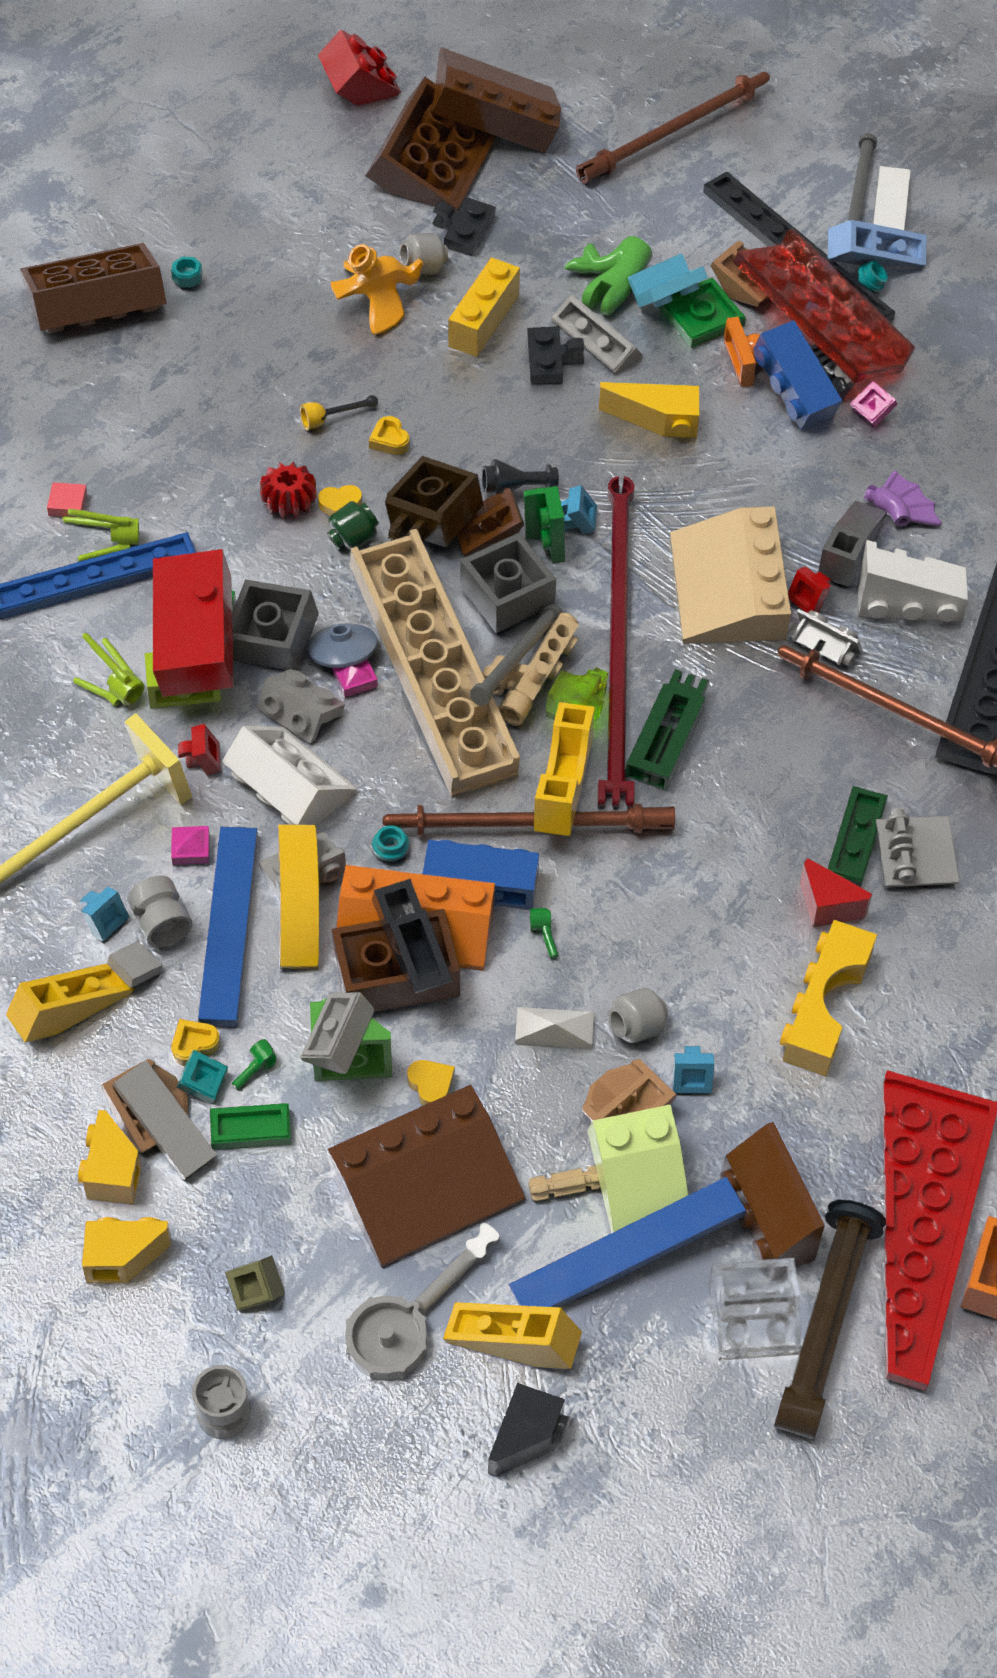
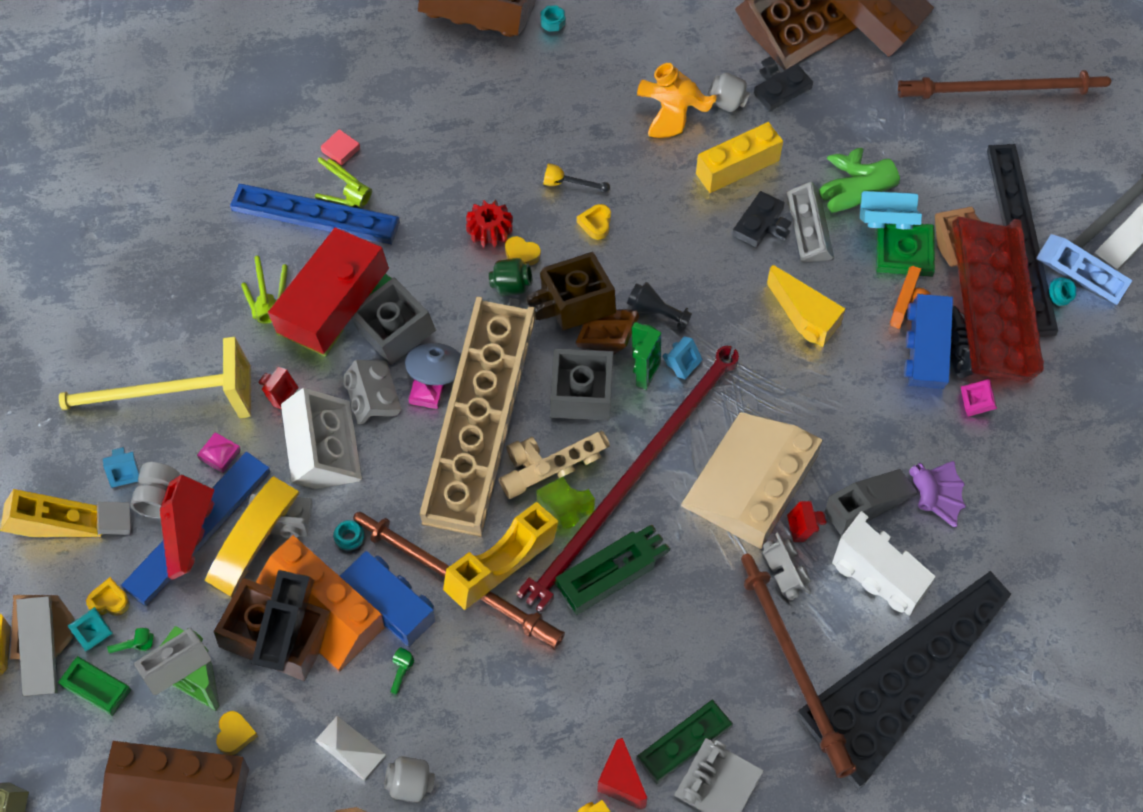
camera: 35 degrees right, 5 degrees up
dark grey bar [470,604,562,706] -> none
none -> red slope [160,474,215,580]

